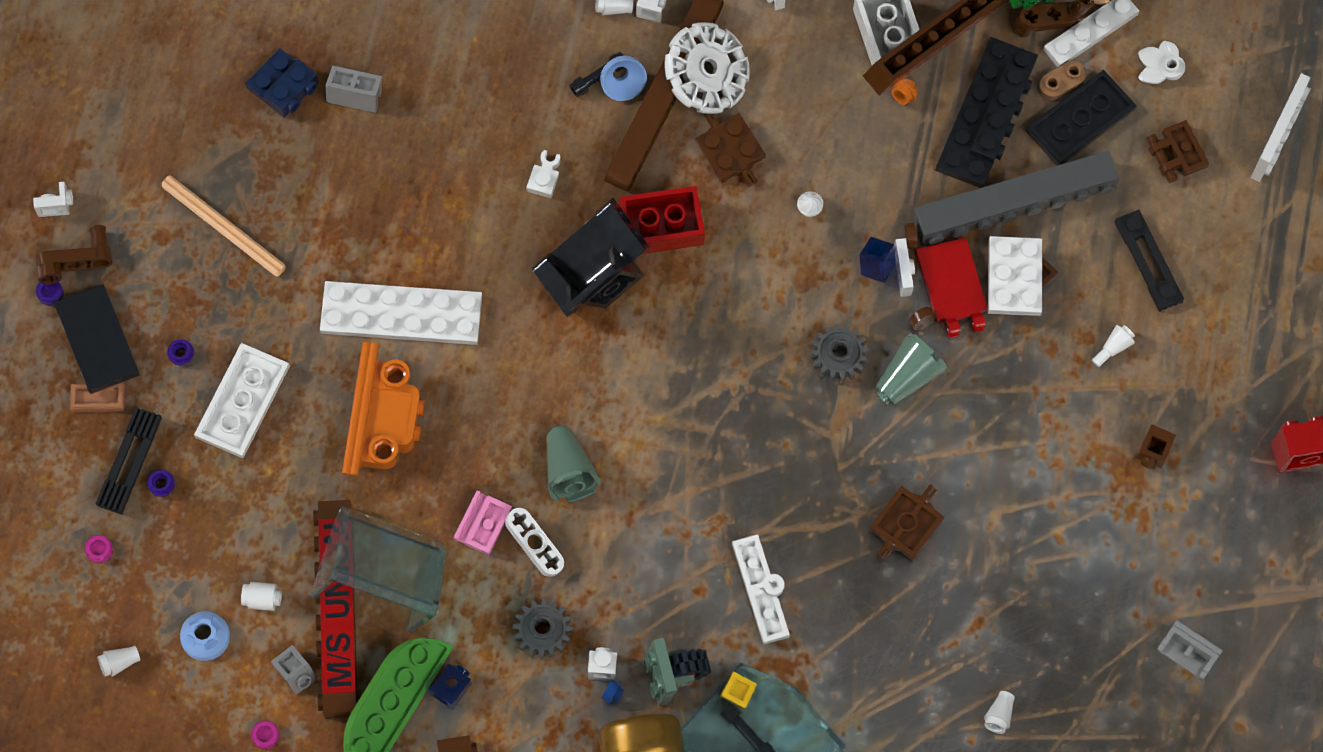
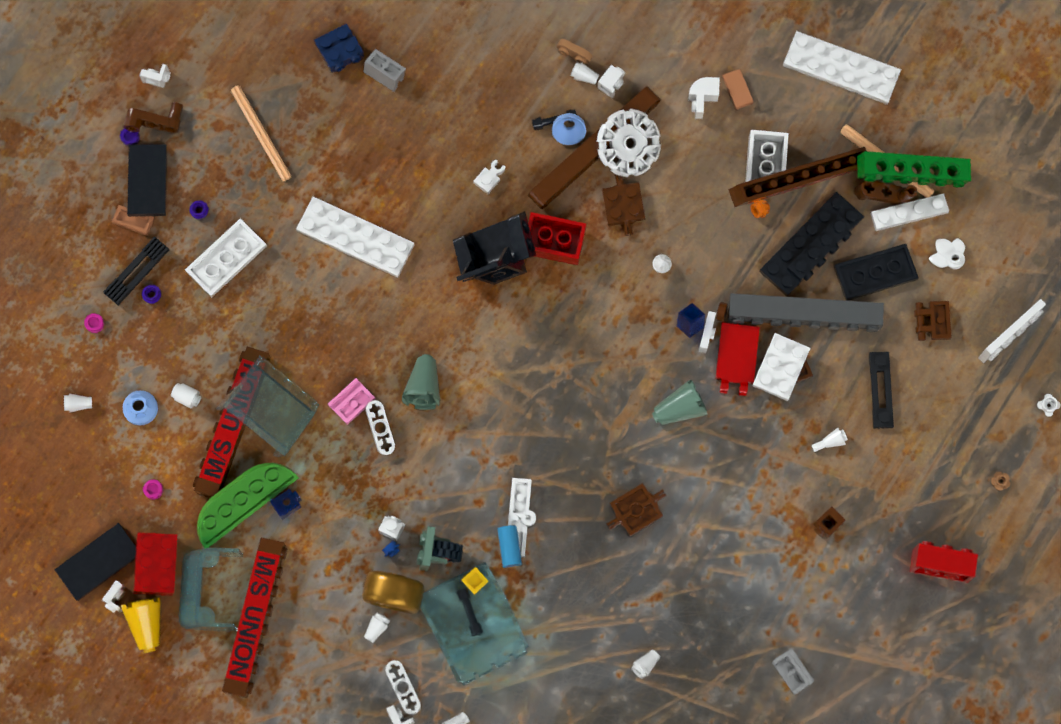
camera: 25 degrees right, 5 degrees up
light grey bracket [271,645,317,694] -> none
orange brick [342,342,425,476] -> none
dark grey gear [513,598,572,660] -> none
dark grey gear [810,324,869,383] -> none
reddish brown tile [909,307,937,331] -> none
medium nougat plate [1038,61,1086,101] -> none
none -> dark azure brick [497,525,522,568]

